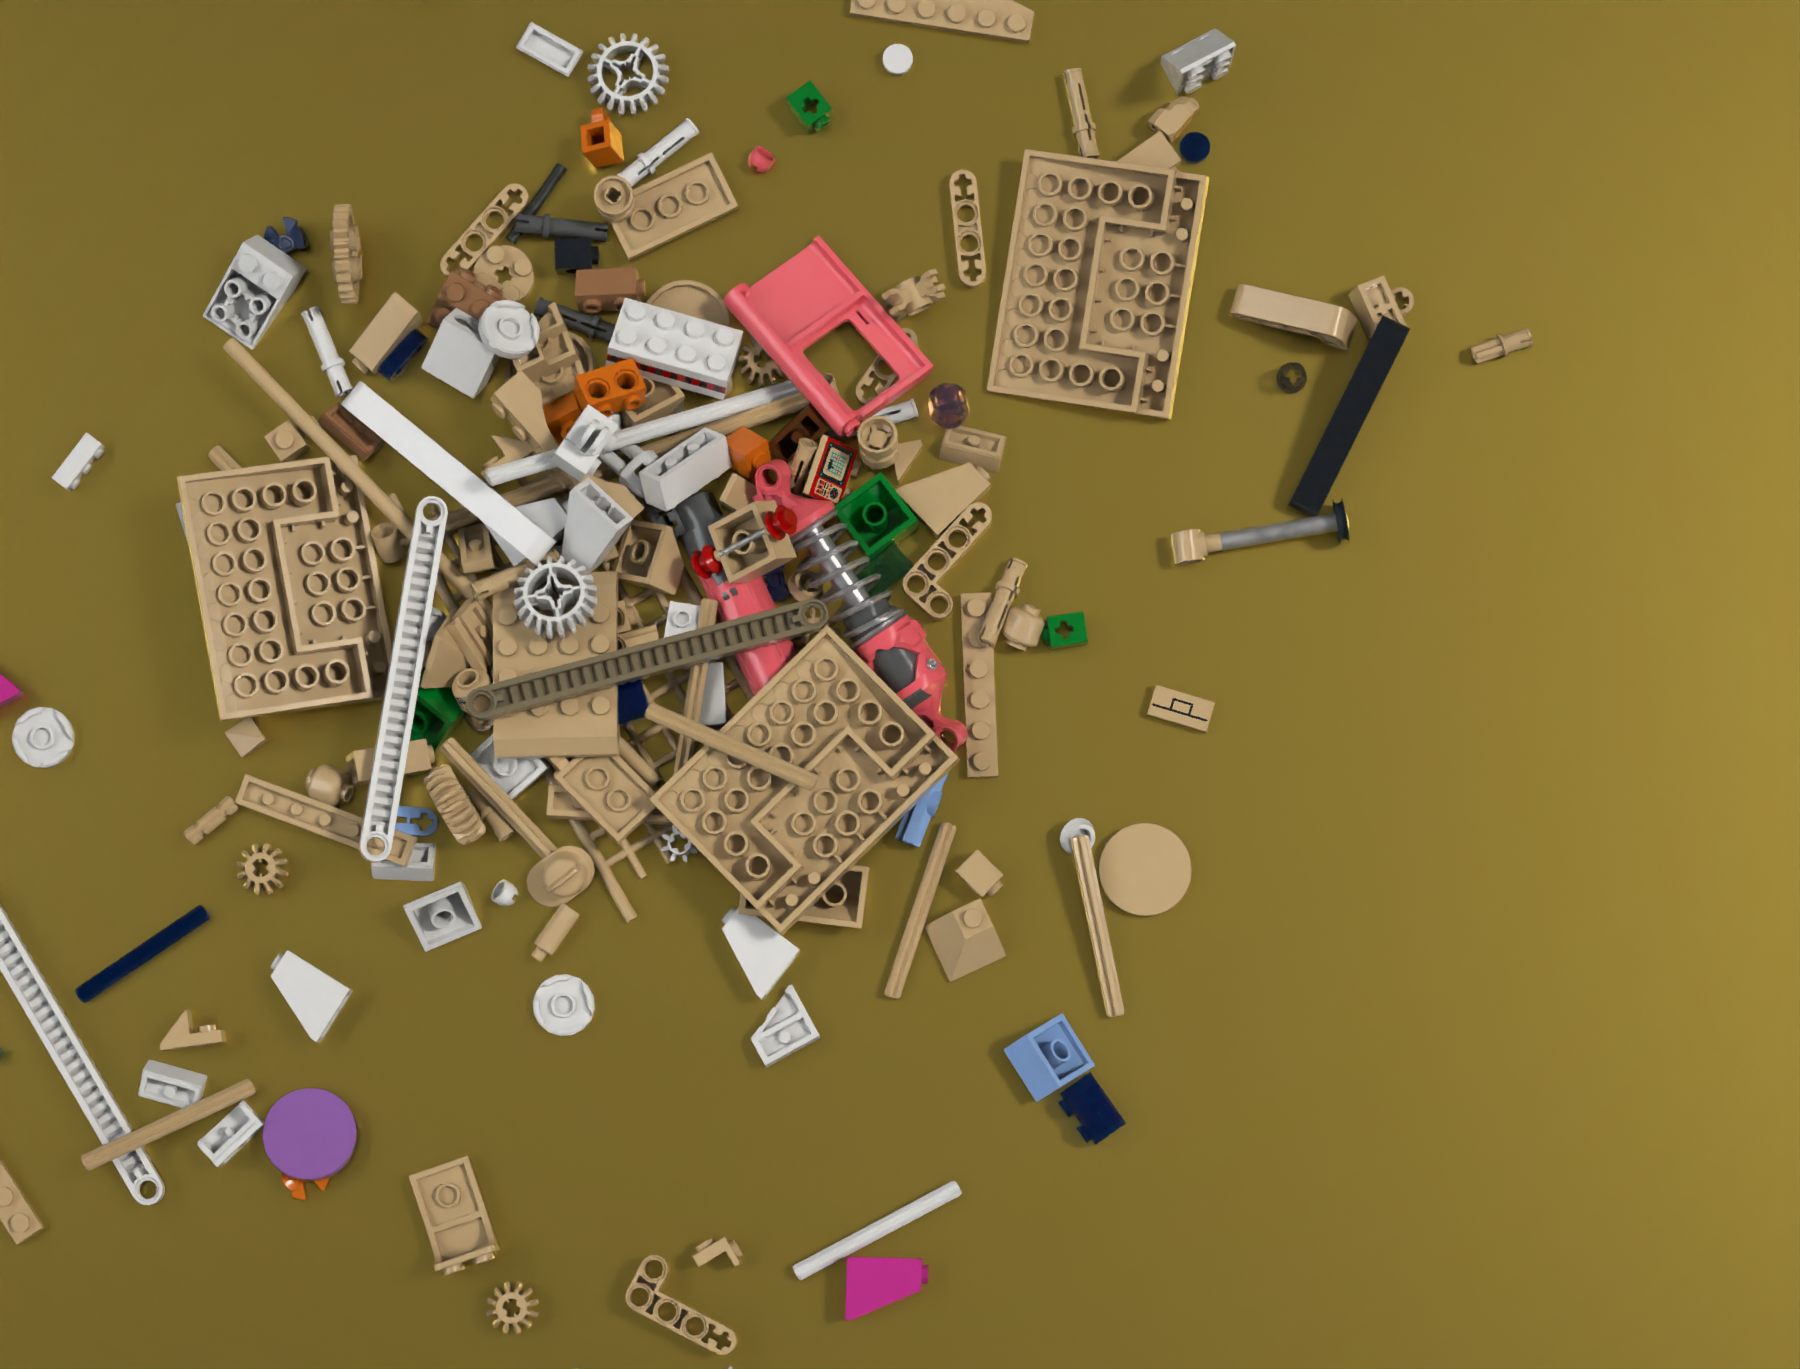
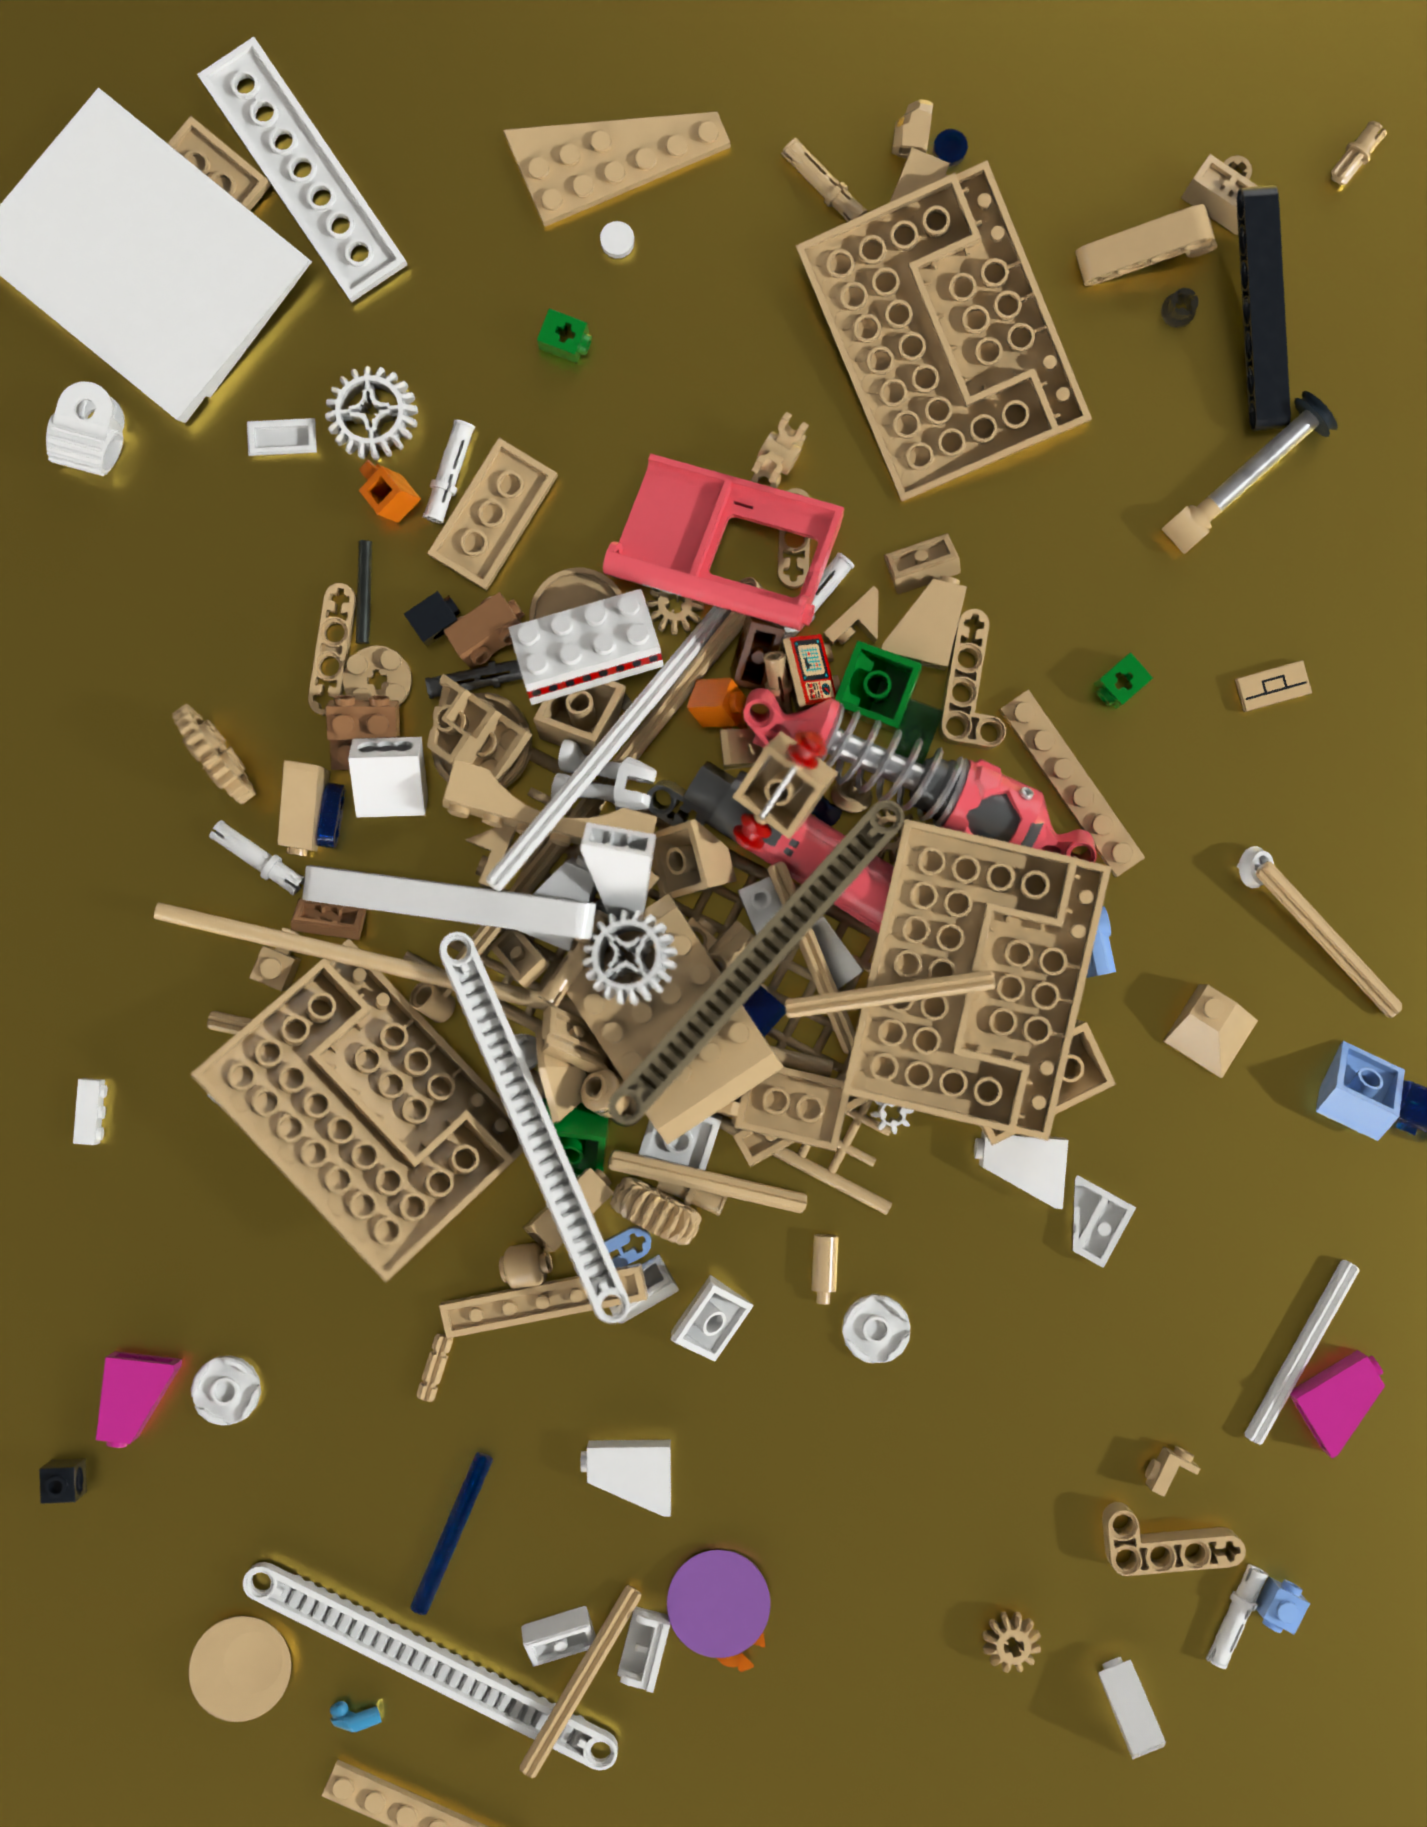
camera: 40 degrees left, 5 degrees up
tan slope [159,1009,226,1051] -> none
white slope [203,234,307,350] -> none
tan slope [225,717,267,758] -> none
tan gear [236,843,289,895] -> none
dark blue piece [264,217,308,254] -> none
tan bracket [409,1156,500,1275] -> none
white tile [478,300,540,359] -> none
white hinge [491,879,518,907] -> none
dark grey pin [515,213,608,242] -> none
tan piece [527,845,595,907] -> none
orange brick [543,391,582,444] -> none
white brick [549,404,619,482] -> none
orange brick [574,358,647,417] -> none
tan wheel [594,176,636,223] -> none
white brick [638,427,733,512] -> none
coral hinge [748,146,775,172] -> none
tan wheel [857,416,900,469] -> none
tan axle [884,822,956,999] -> none
head [928,383,970,429] -> none
tan beam [949,169,986,289] -> none
tan brick [955,849,1004,899] -> none
tan pin [976,558,1027,648] -> none
tan head [1001,603,1046,651] -> none
tan tile [1099,823,1192,916] -> none
white slope [1160,28,1236,95] -> none

